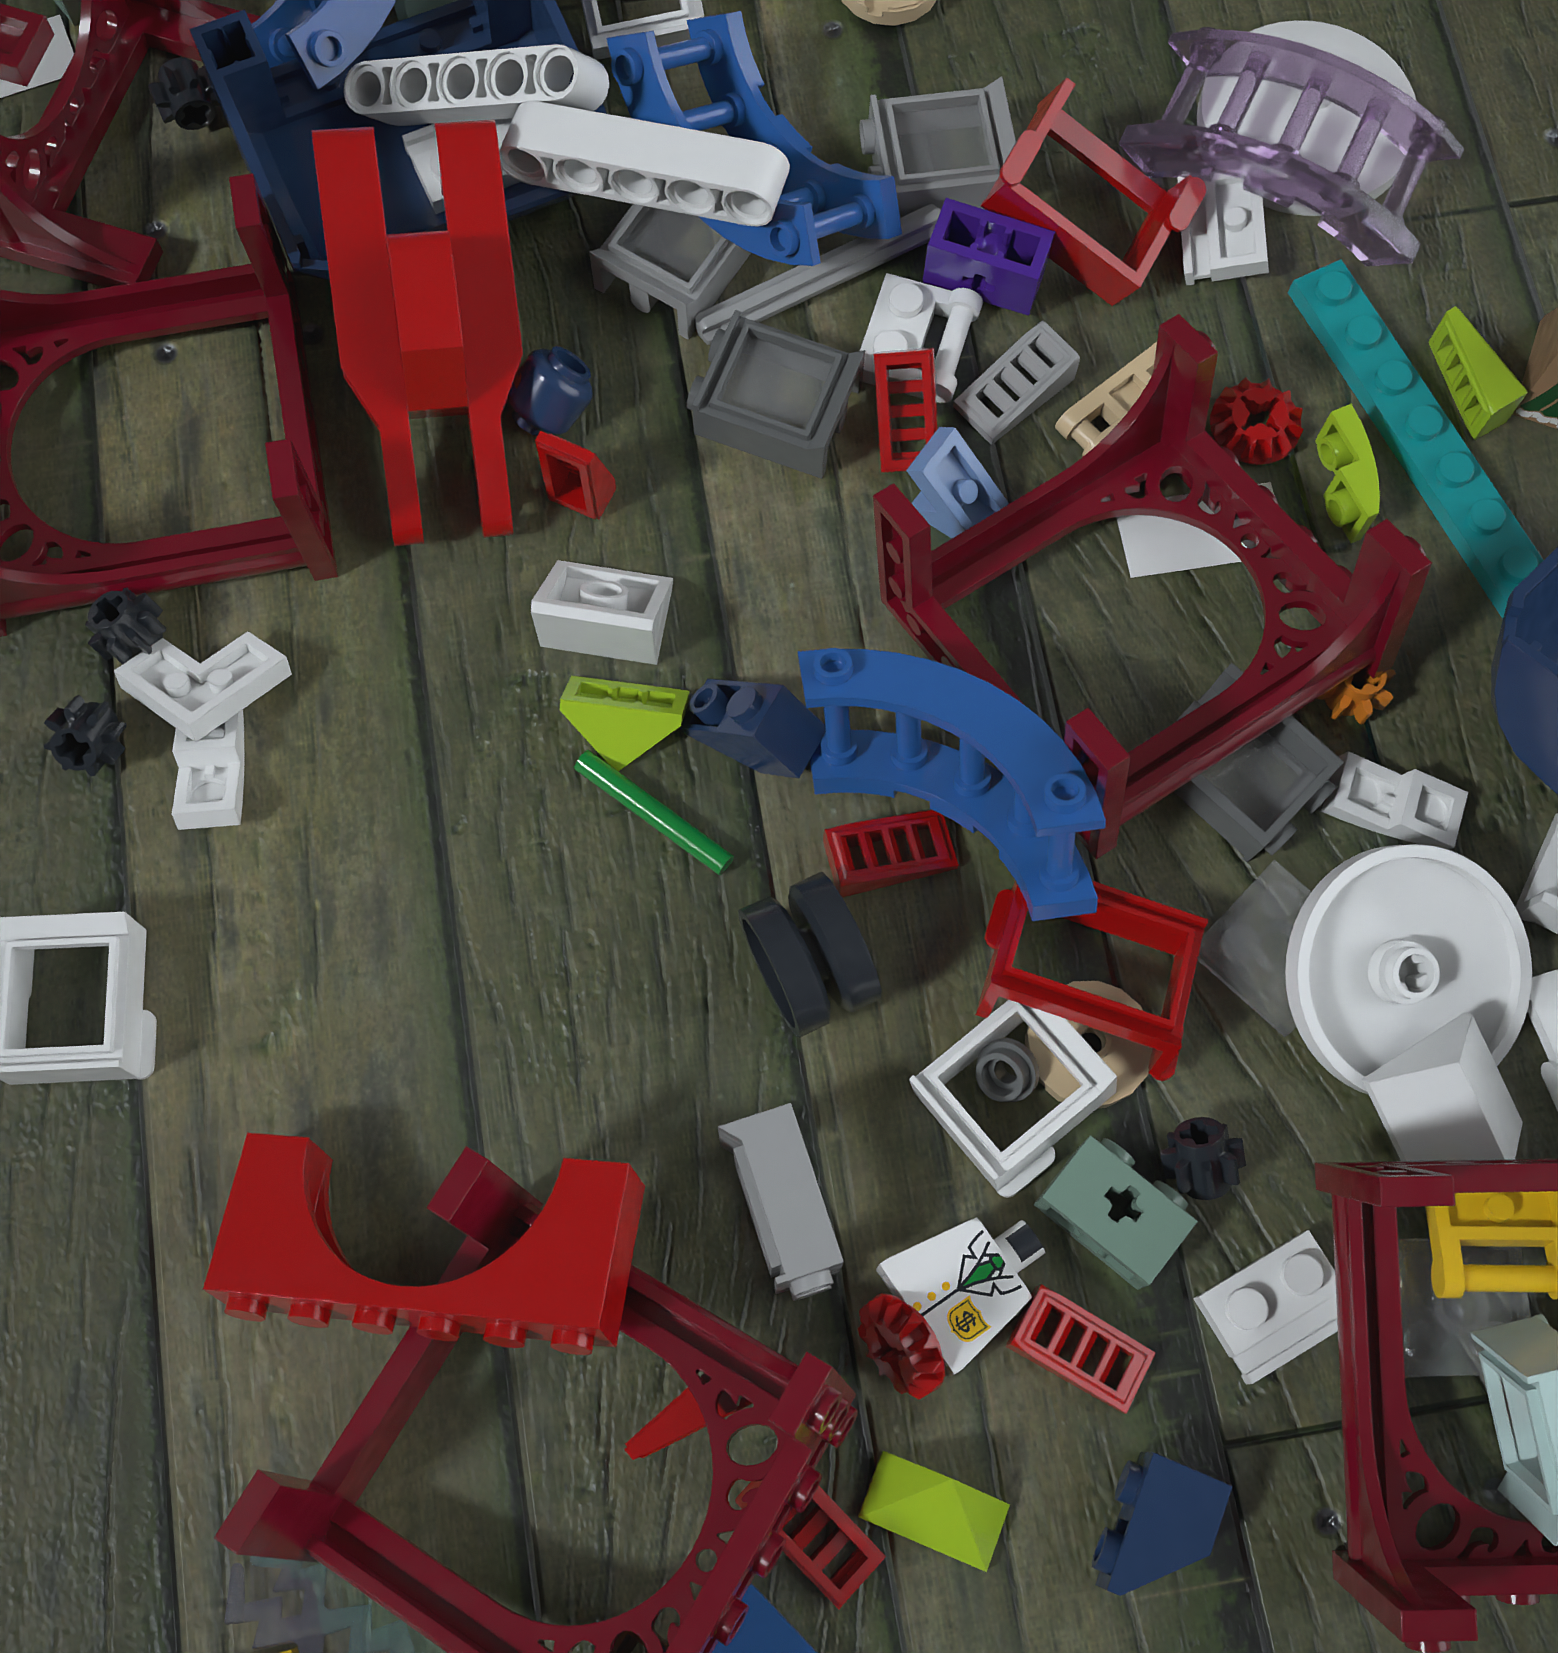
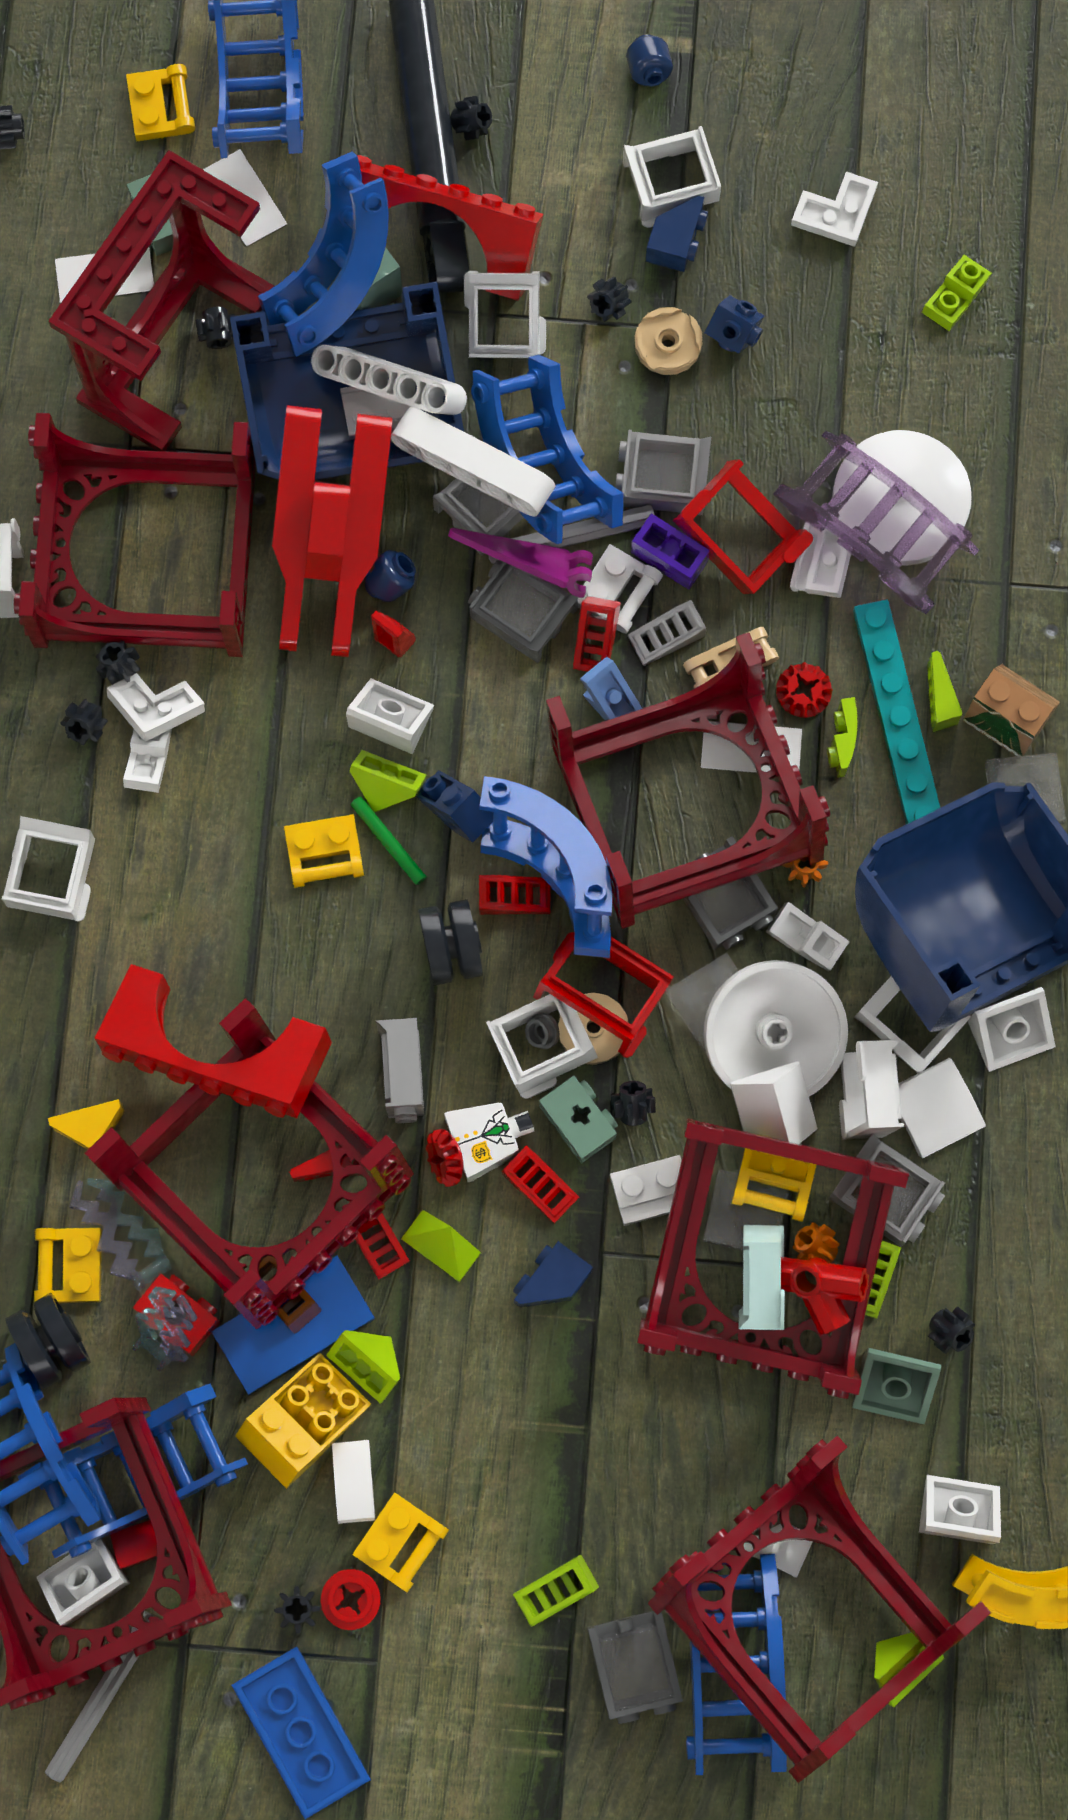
camera: 15 degrees right, 5 degrees up
none -> yellow slope [48,1099,124,1150]
none -> yellow plate [284,814,364,888]
none -> magenta flag [448,528,593,598]

